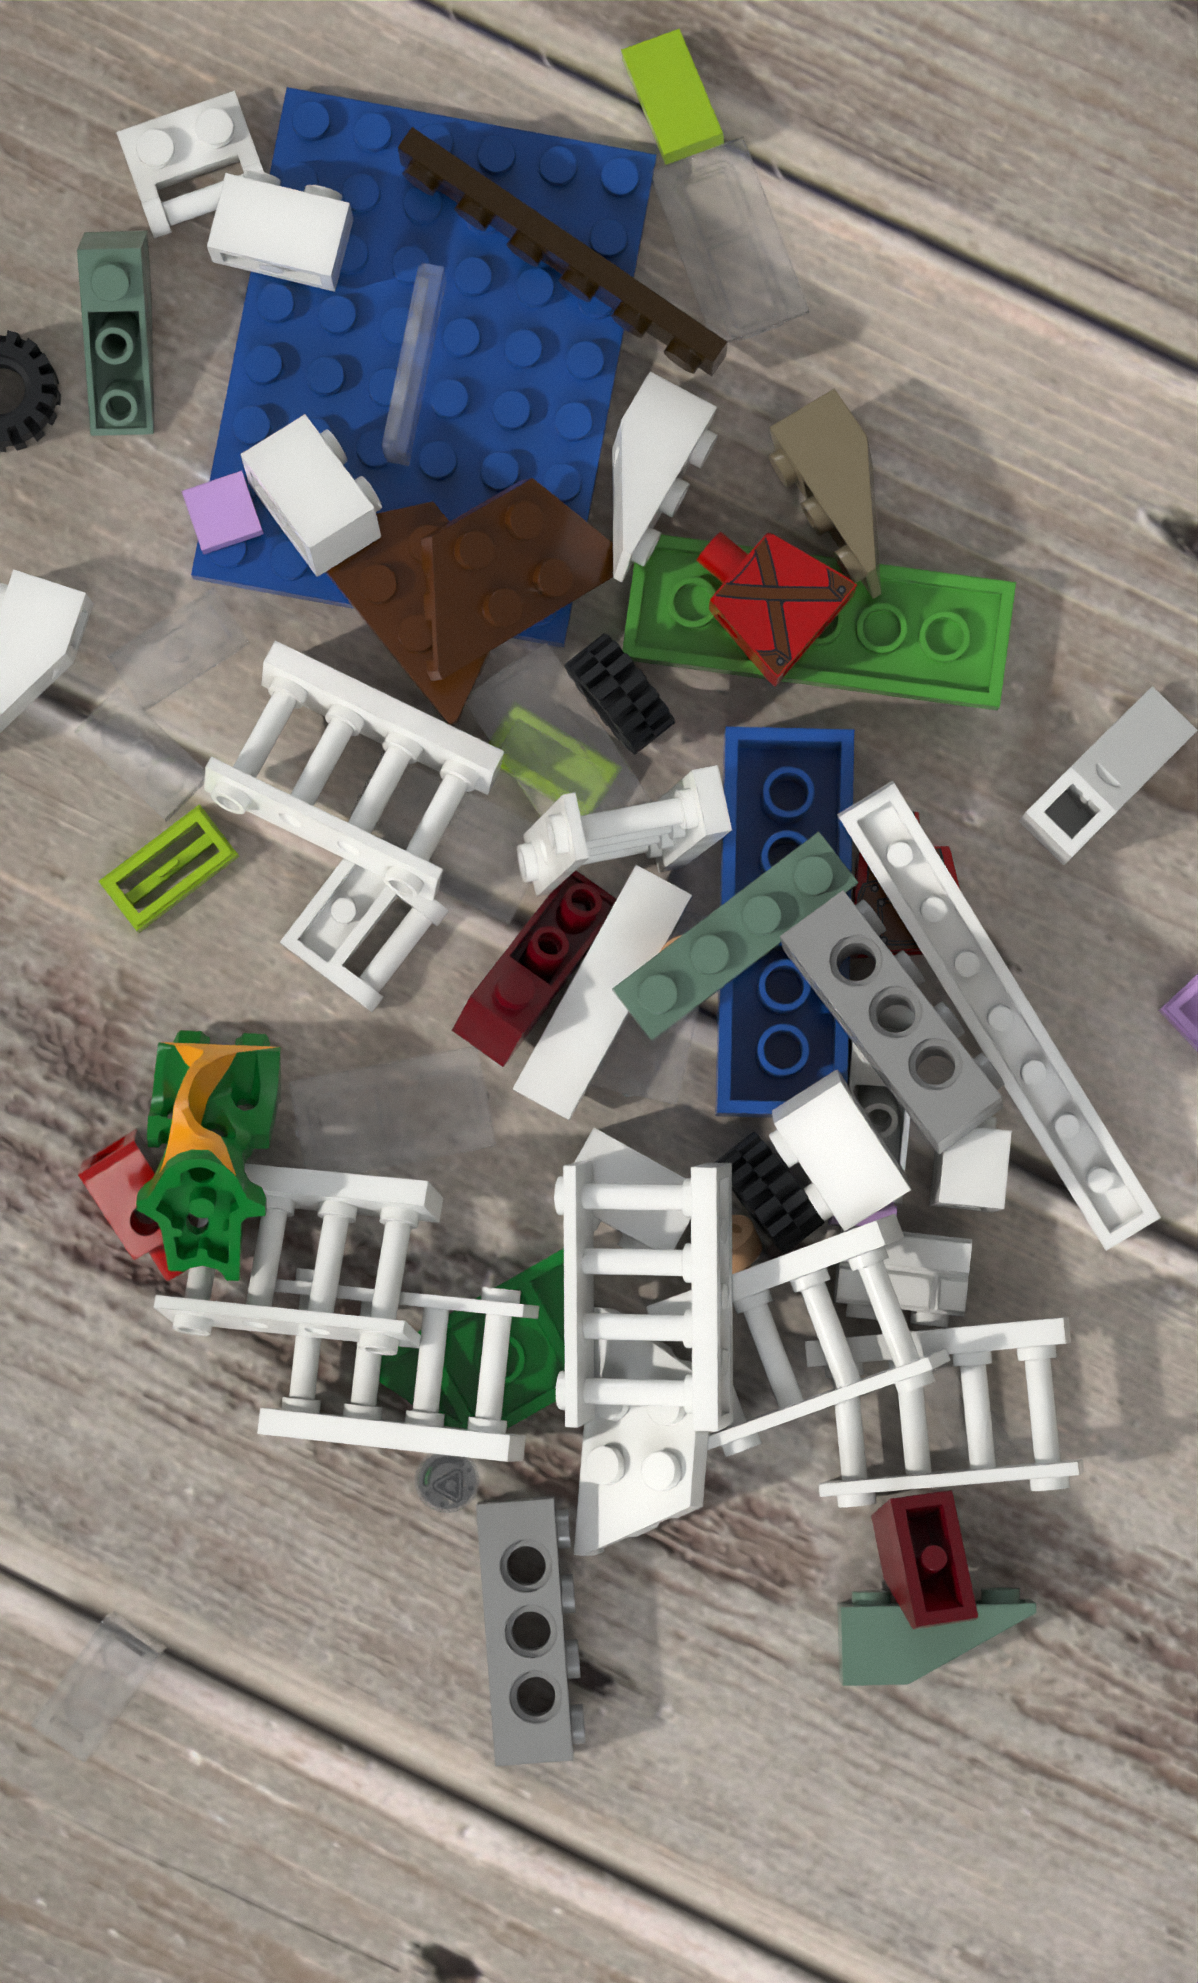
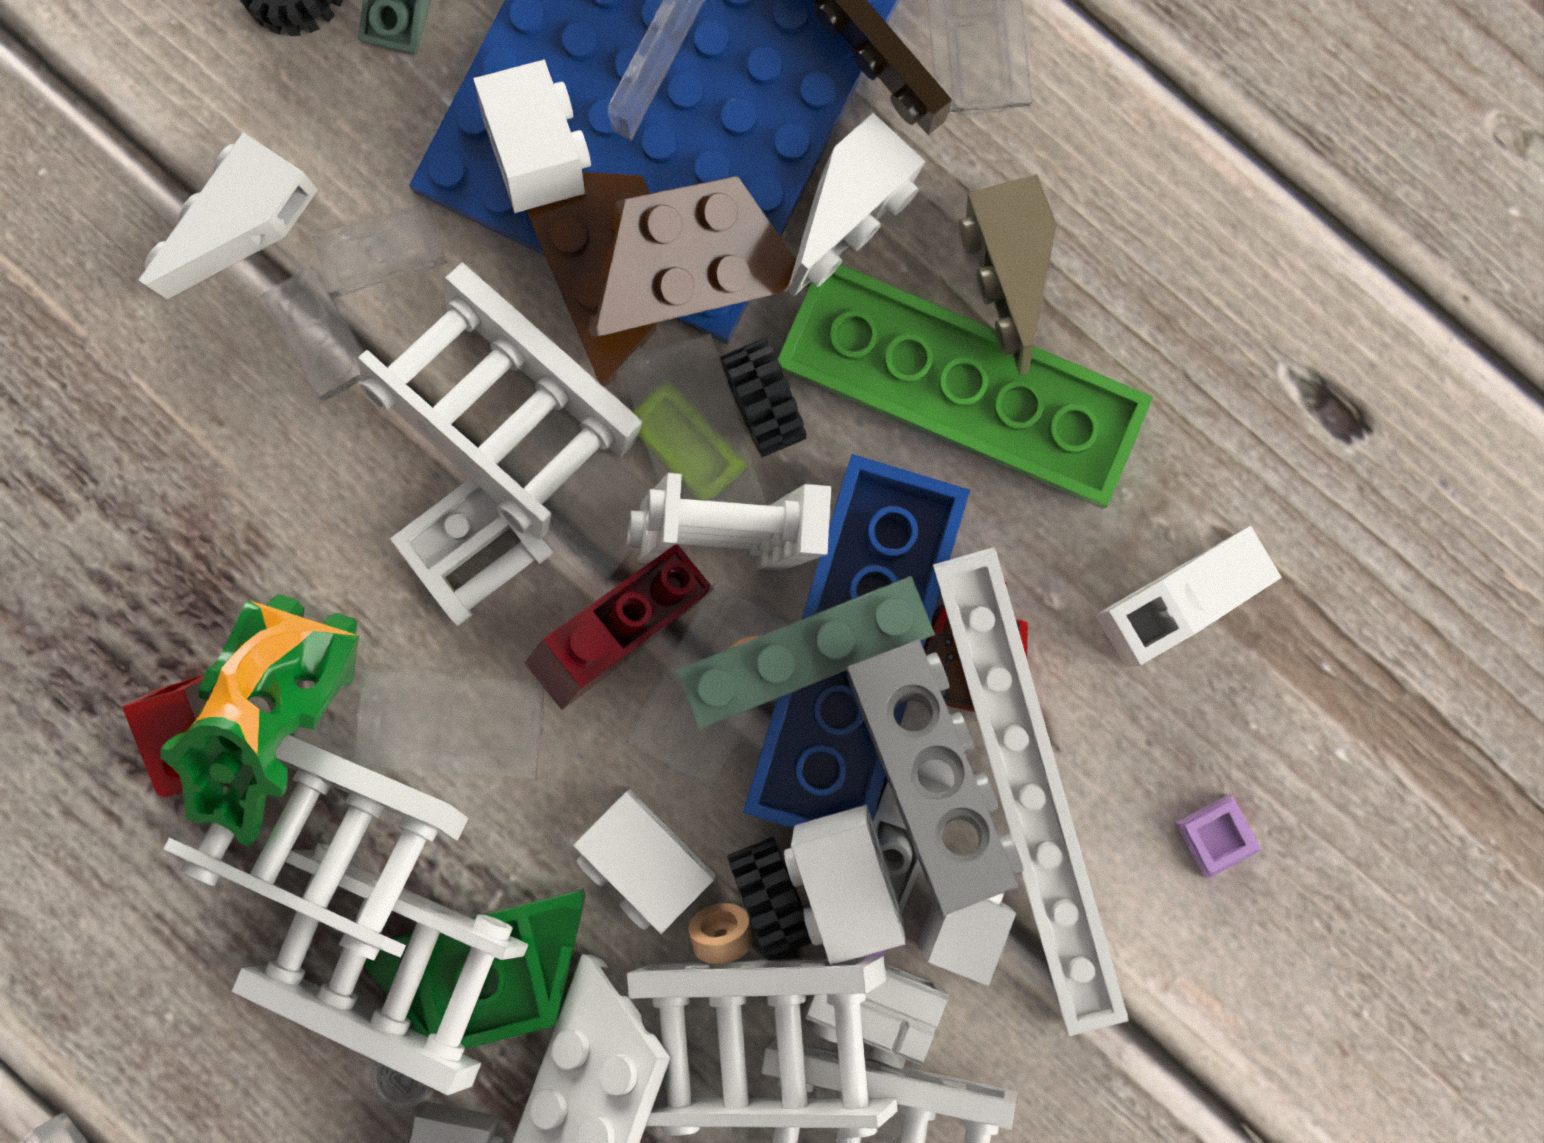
camera: 10 degrees right, 0 degrees up
lime tile [98,804,240,933] -> none
lavender tile [182,471,264,554] -> none
white tile [513,865,693,1121] -> none
white fence [554,1161,733,1432] -> none
red torso [696,531,857,687] -> none

